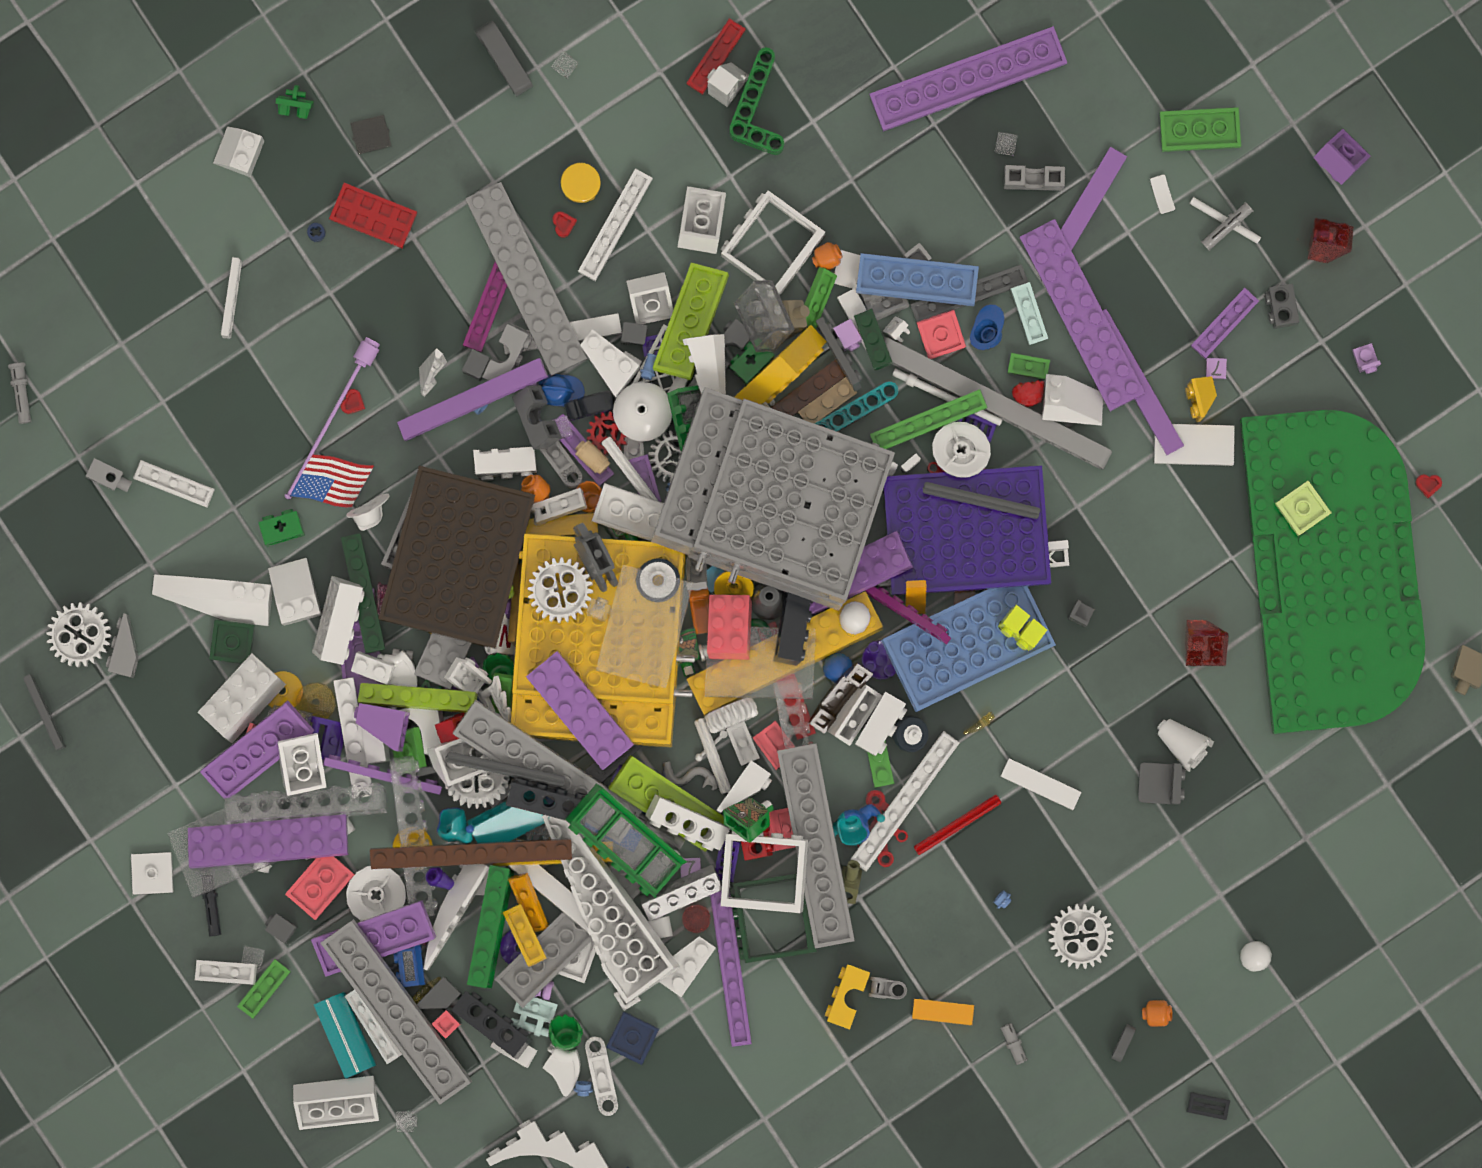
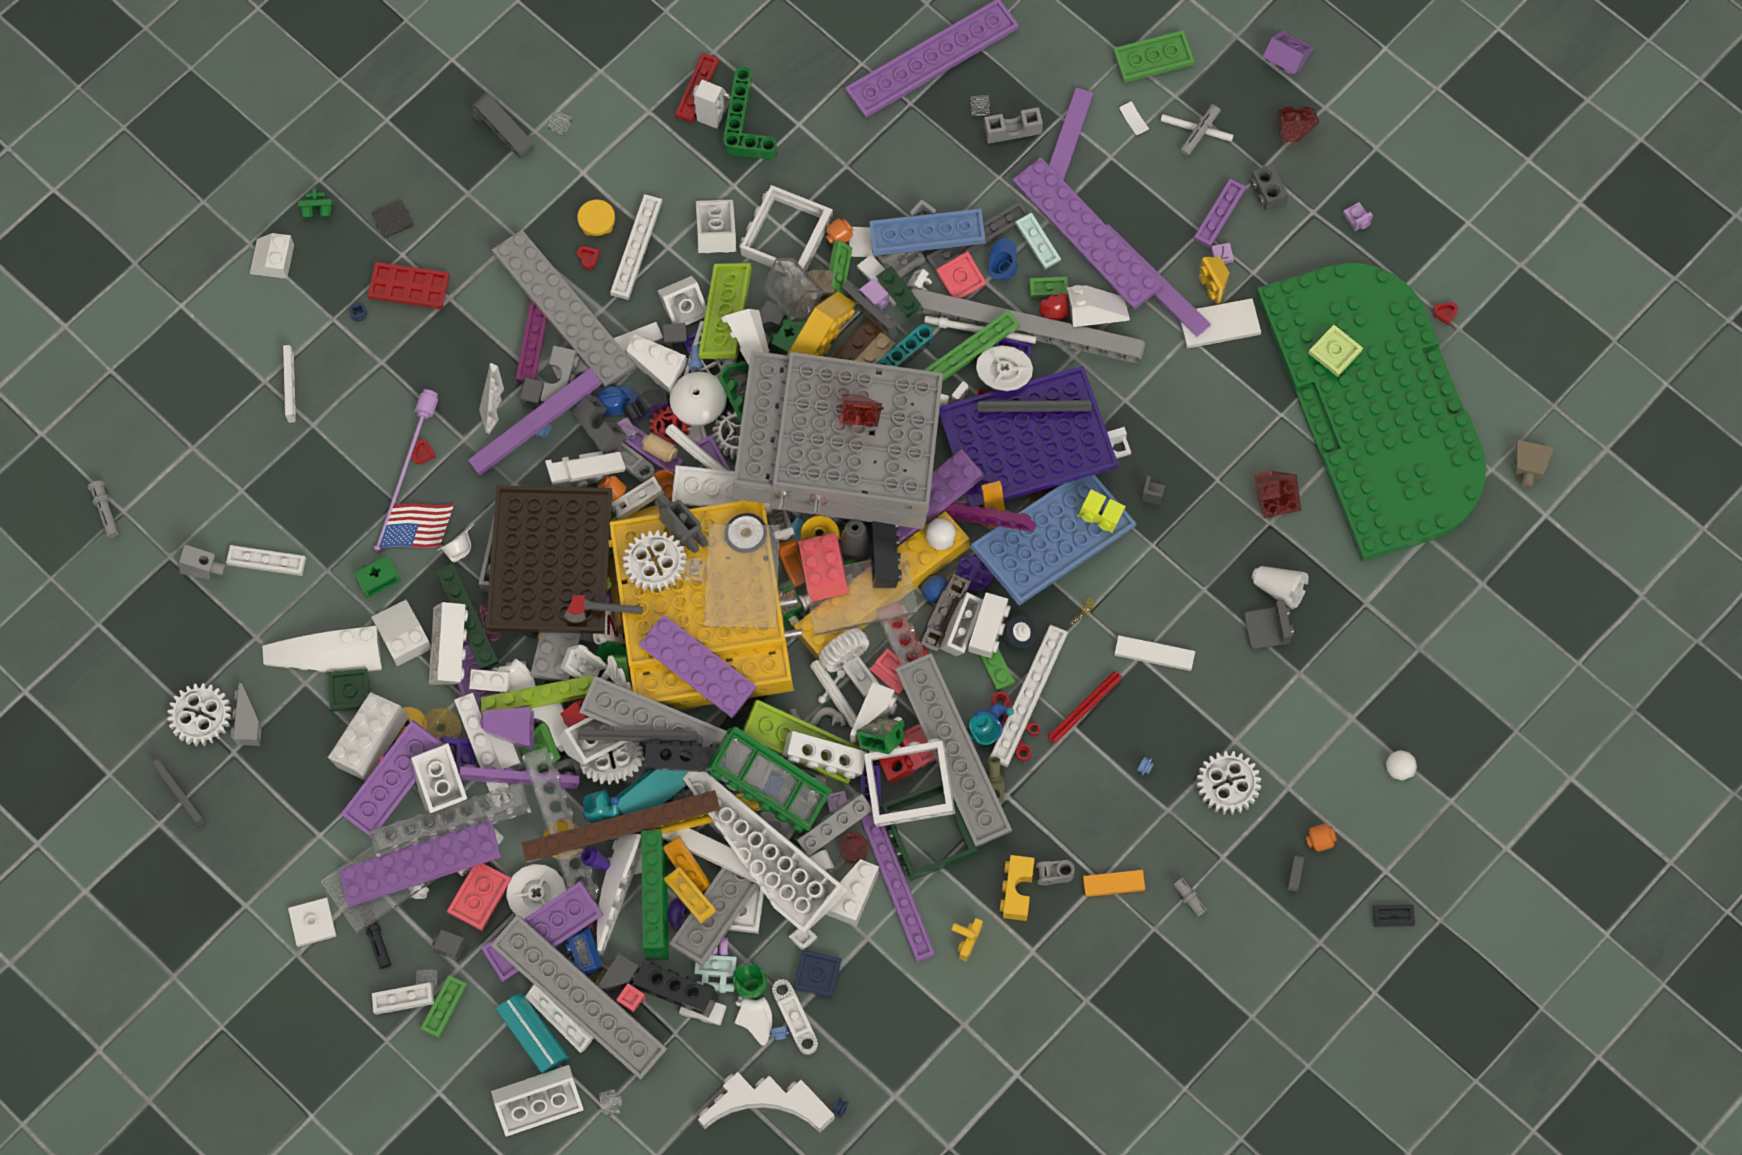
camera: 10 degrees left, 15 degrees down
none -> piece [564,595,643,623]
none -> white tile [565,452,626,482]
none -> clear red slope [839,394,882,427]
none -> yellow plate [951,918,983,962]

